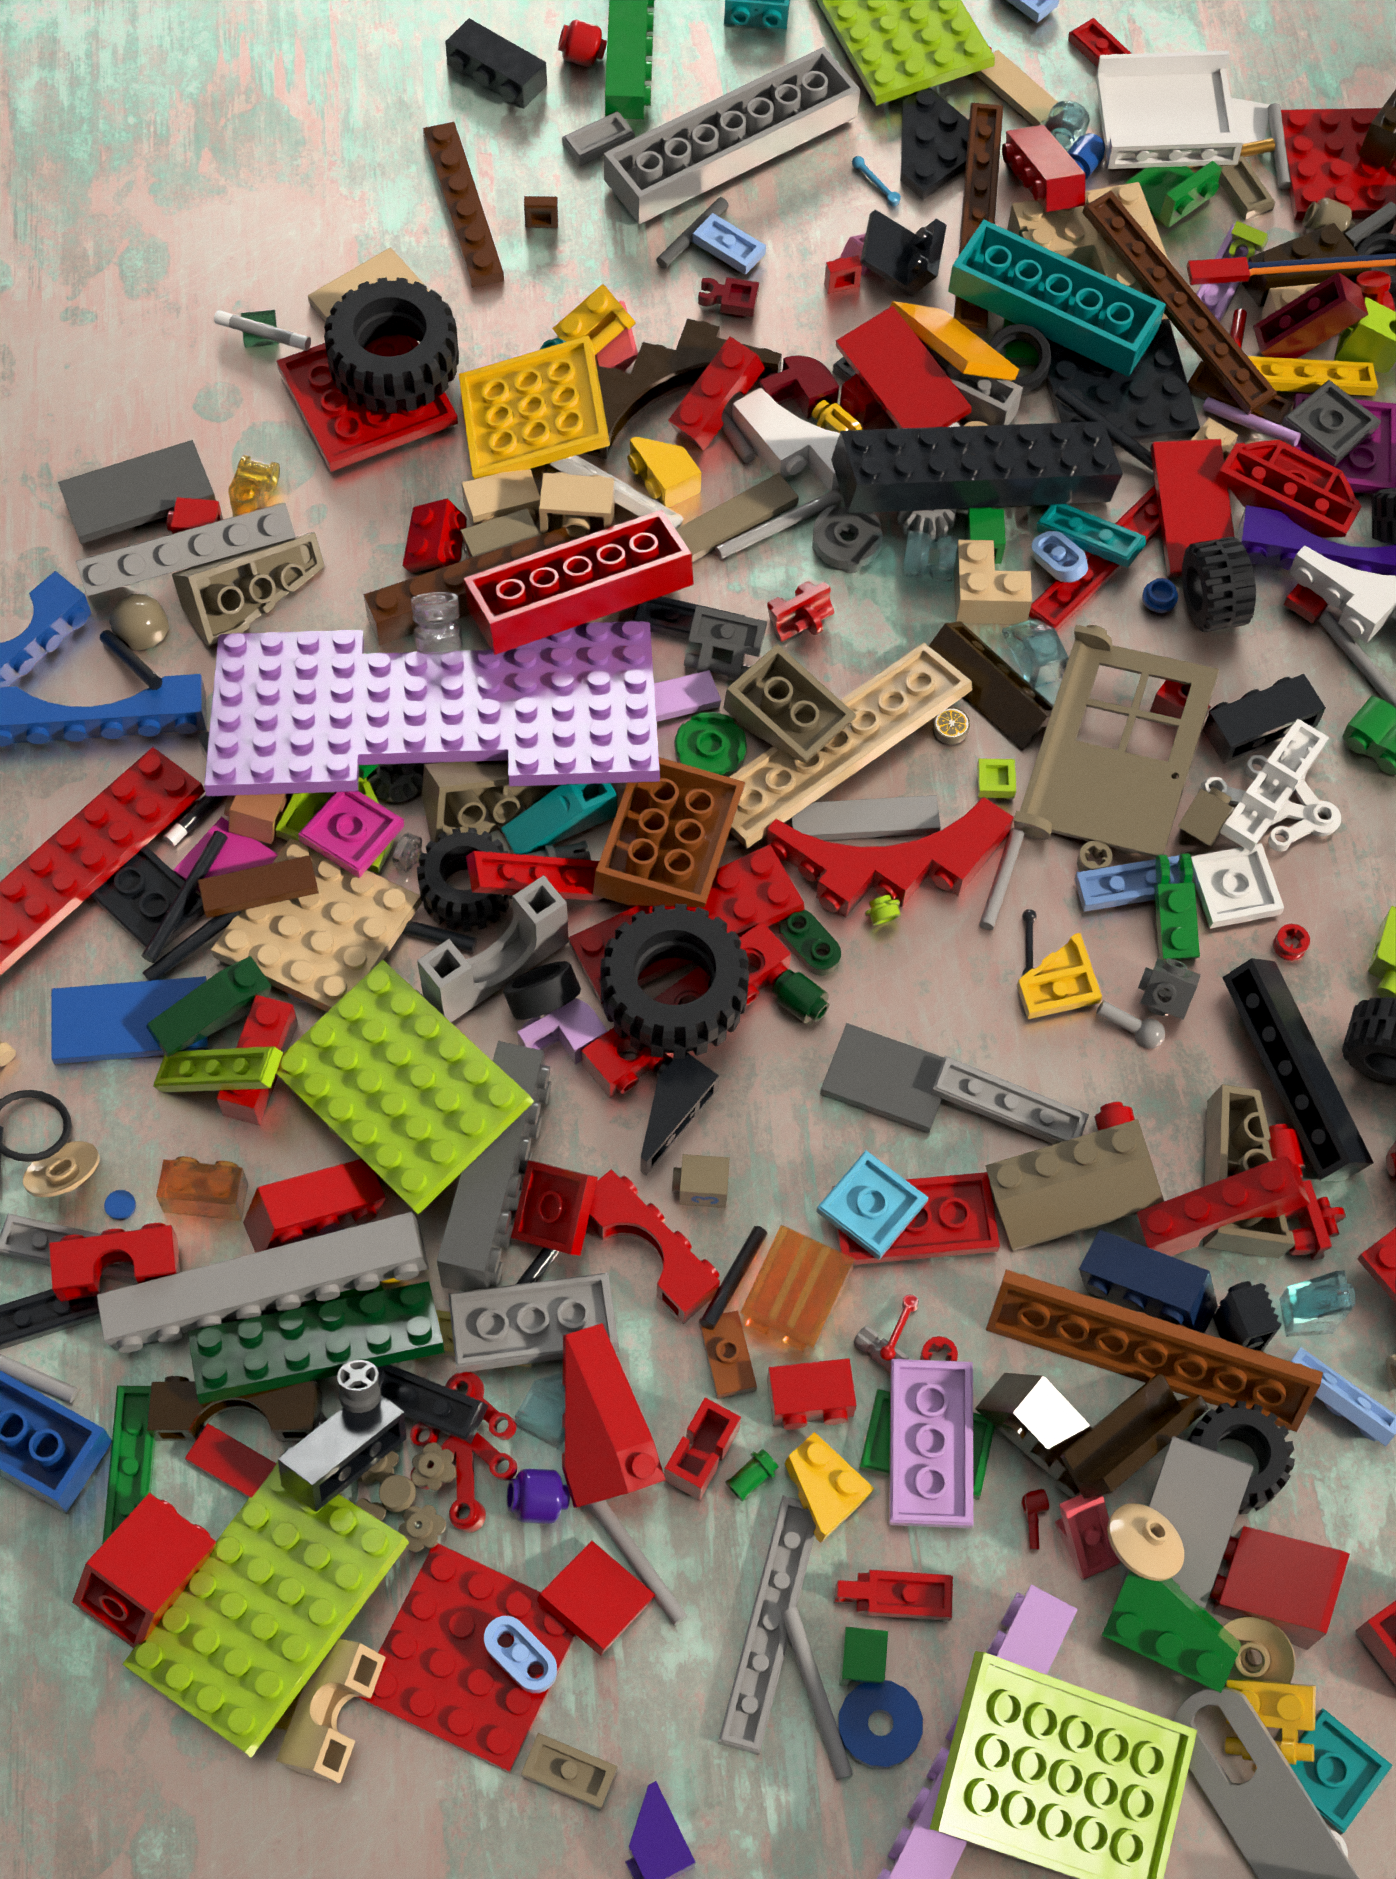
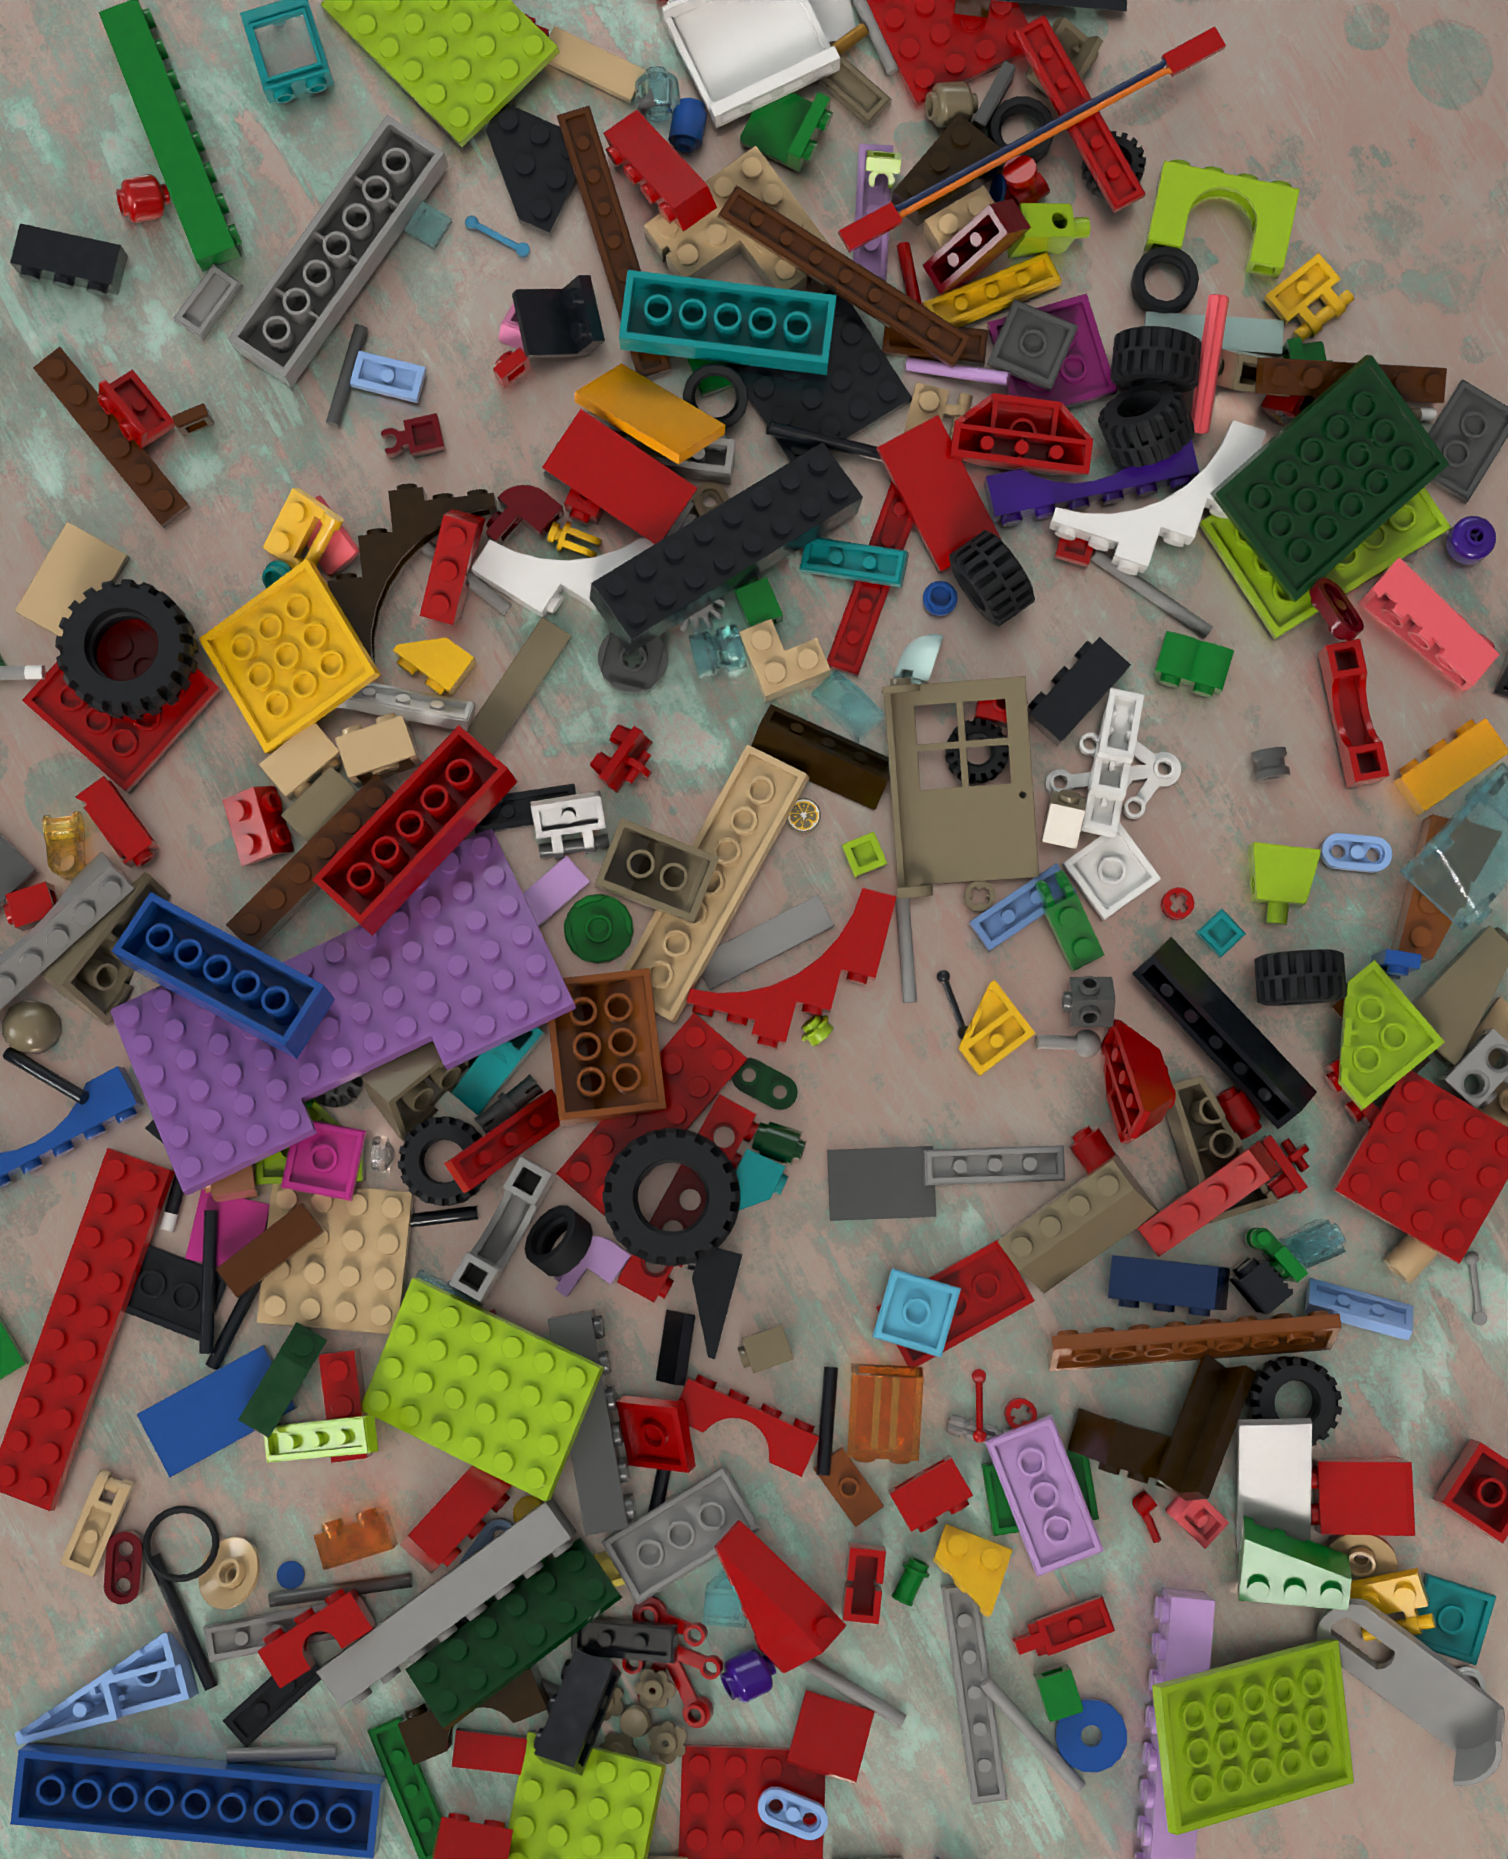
camera: 20 degrees left, 20 degrees up
dark grey wheel [337,1360,381,1413] -> none
clear wheel [411,592,463,654] -> none
light grey bar [715,489,842,560] -> none
light blue plate [1032,531,1088,583] -> none
tan dish [1107,1503,1184,1581] -> none
none -> red window [75,776,160,868]
none -> red bracket [97,369,175,449]
none -> blue brick [112,892,335,1059]
none -> dark grey bar [268,1573,413,1607]
none -> clear light blue tile [404,201,453,251]
none -> black tile [656,1310,695,1386]
none -> teal slope [736,1149,789,1210]
none -> light aqua brick [893,634,943,684]
none -> black tyre [945,718,1009,784]
none -> red wedge [1101,1019,1176,1144]
none -> teal tile [1195,909,1246,959]
none -> green plate [1244,1227,1308,1283]

